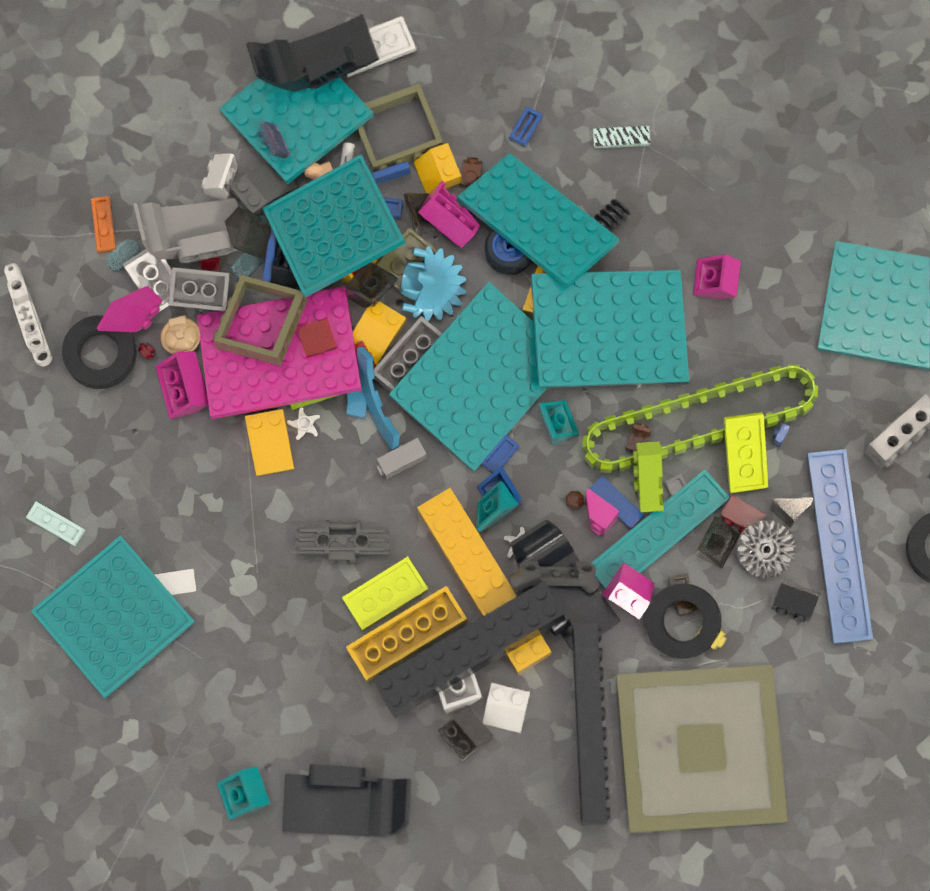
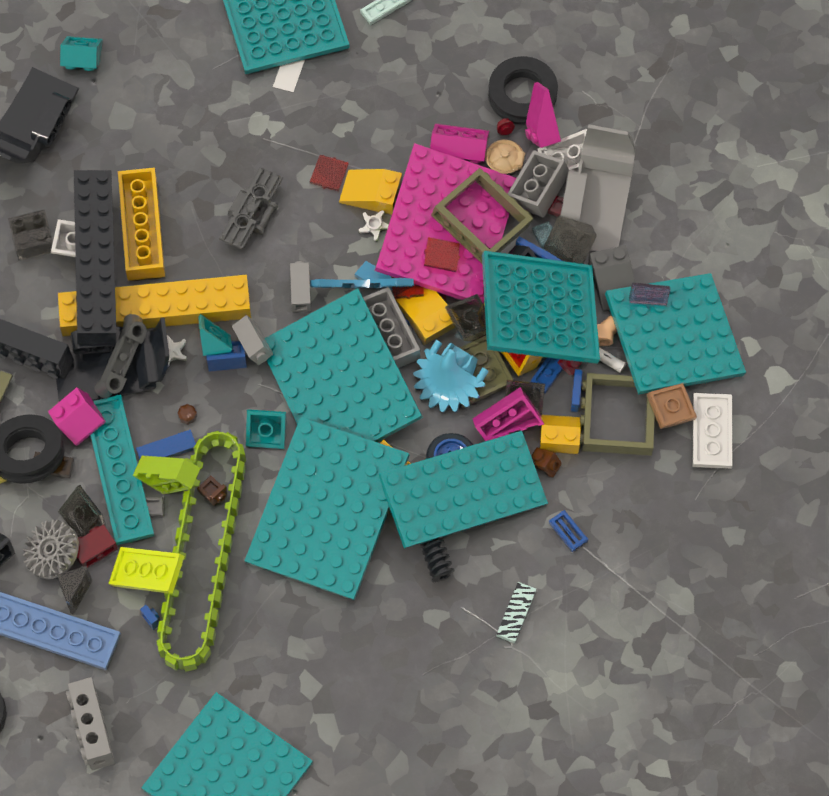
camera: 110 degrees right, 10 degrees down
white piece [4,263,52,367] -> none
orange tile [91,196,116,253] -> none
white slope [202,153,238,200] -> none
black beam [246,14,380,92] -> none
neon yellow plate [342,557,429,631] -> none
blue tile [481,435,520,473] -> none
white slope [482,683,530,733] -> none
dark pink slope [585,488,619,537] -> none
dark pink slope [693,254,741,299] -> none
none -> light grey brick [232,315,273,365]
none -> clear red piece [310,155,349,191]
none -> medium nougat tile [647,383,697,429]

